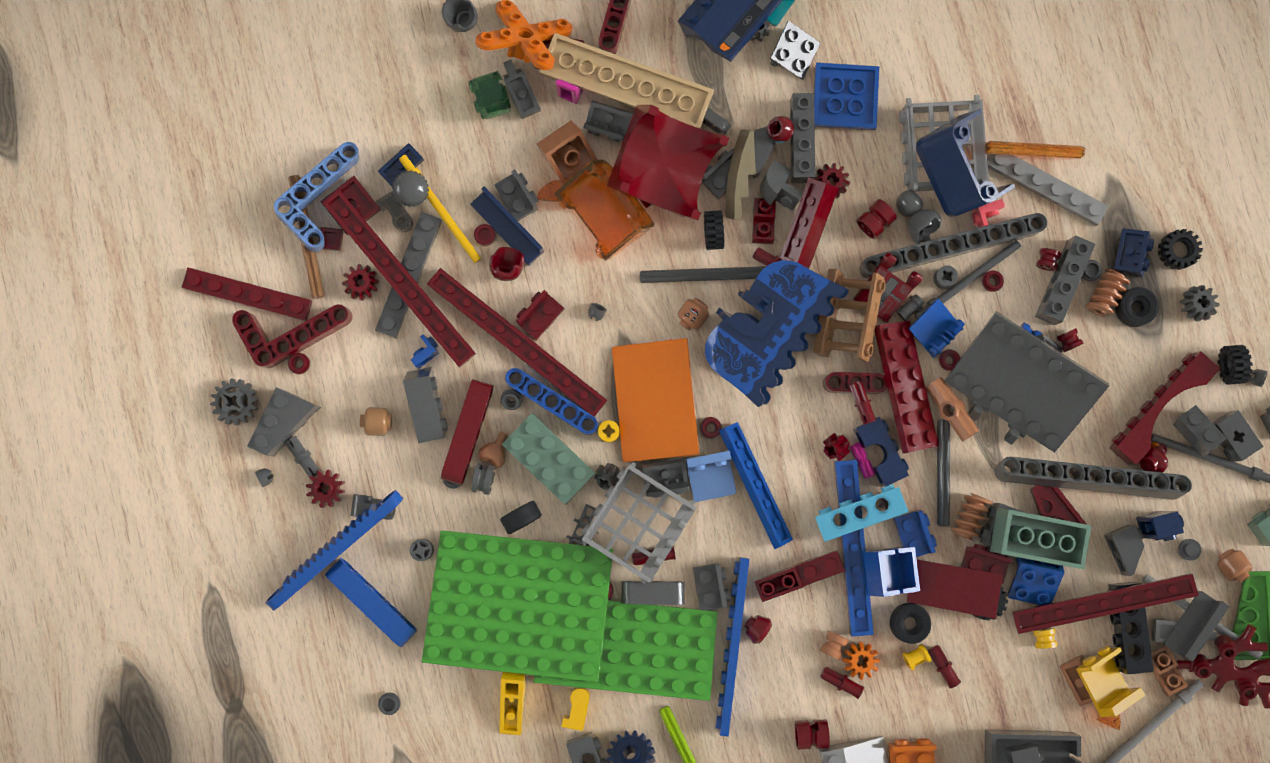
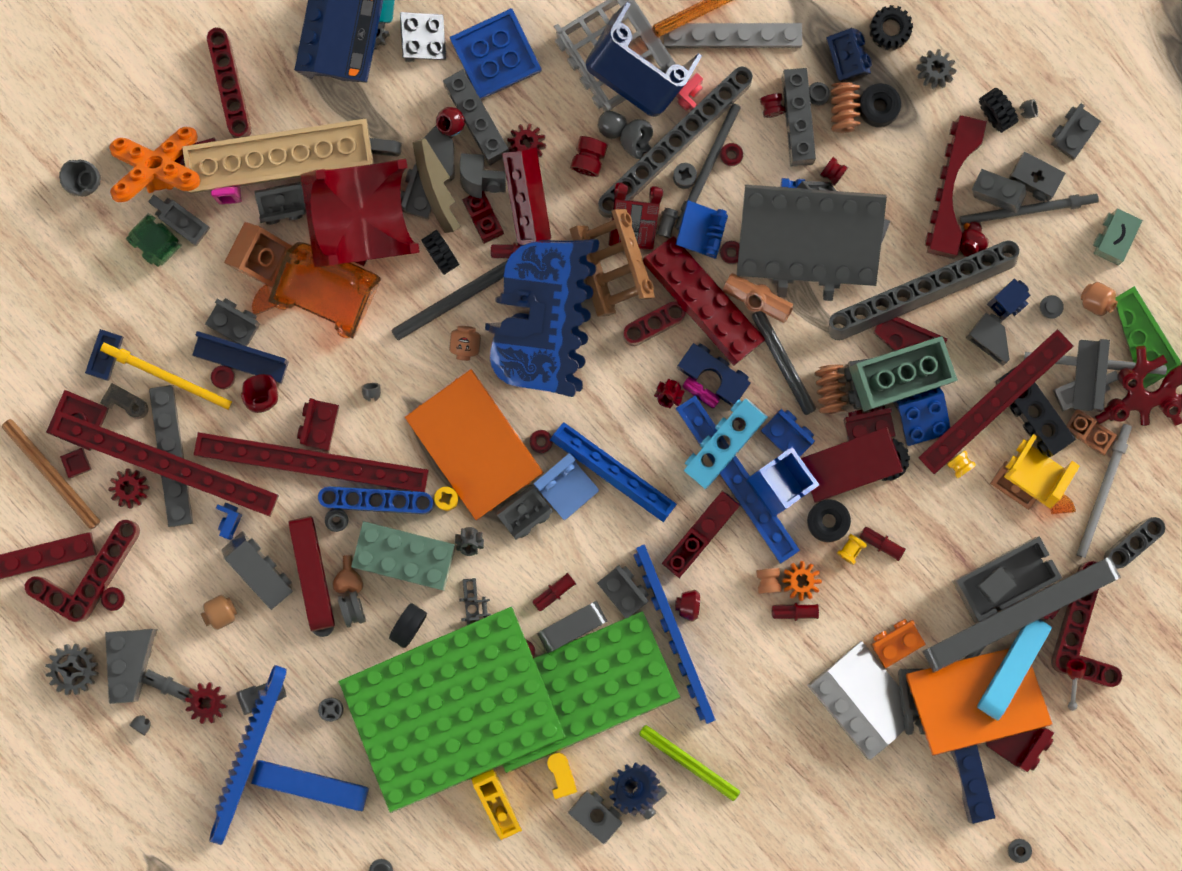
camera: 30 degrees left, 0 degrees up
medium blue beam [274,142,359,252] -> none
dark grey hat [392,170,429,207] -> none
light grey window [581,462,697,584] -> none
dark red wheel [795,719,830,750] -> none
dark red axle [850,381,877,425] -> none

